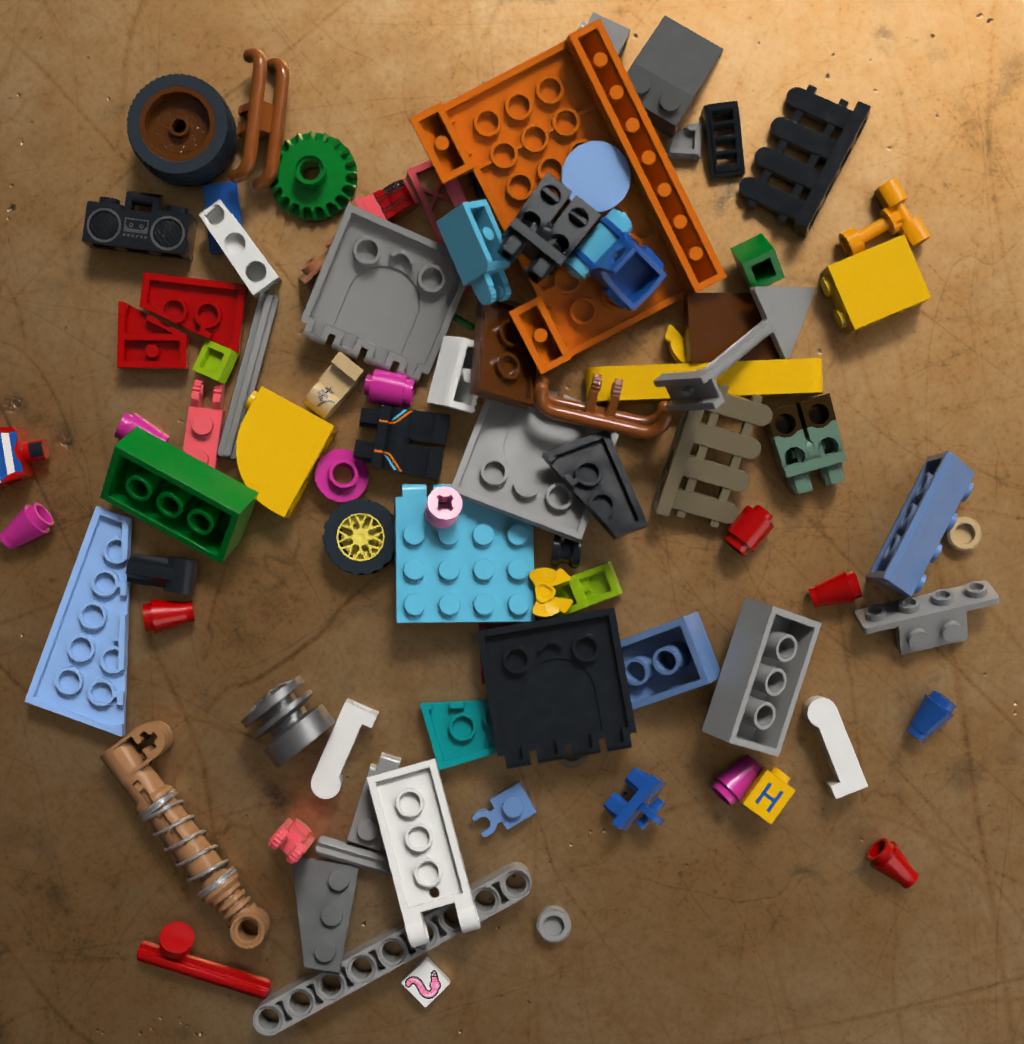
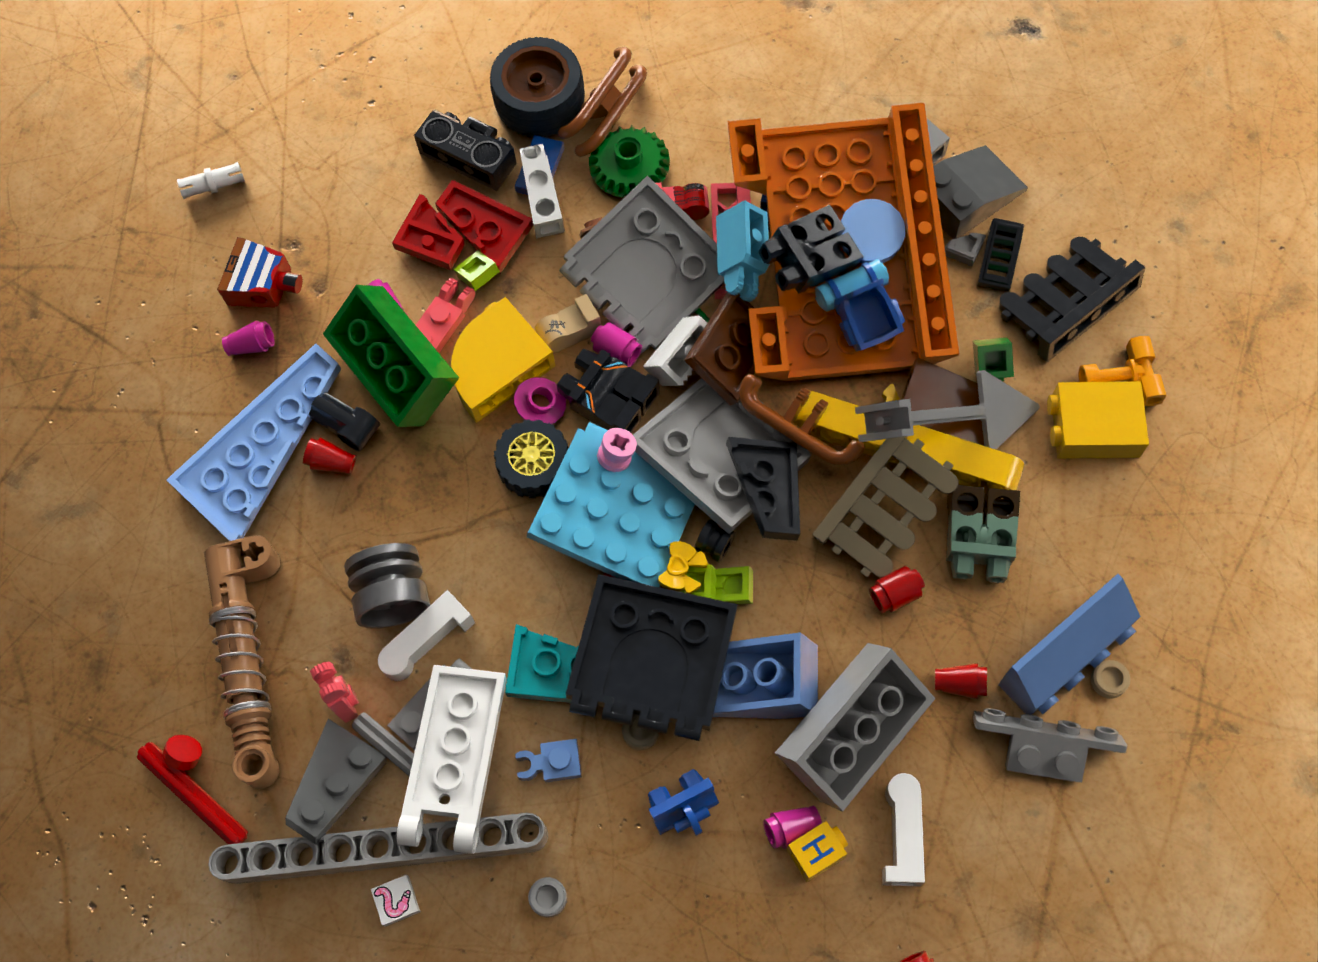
camera: 25 degrees right, 20 degrees down
light grey axle [217,293,279,459] -> none
blue cone [907,689,957,742] -> none

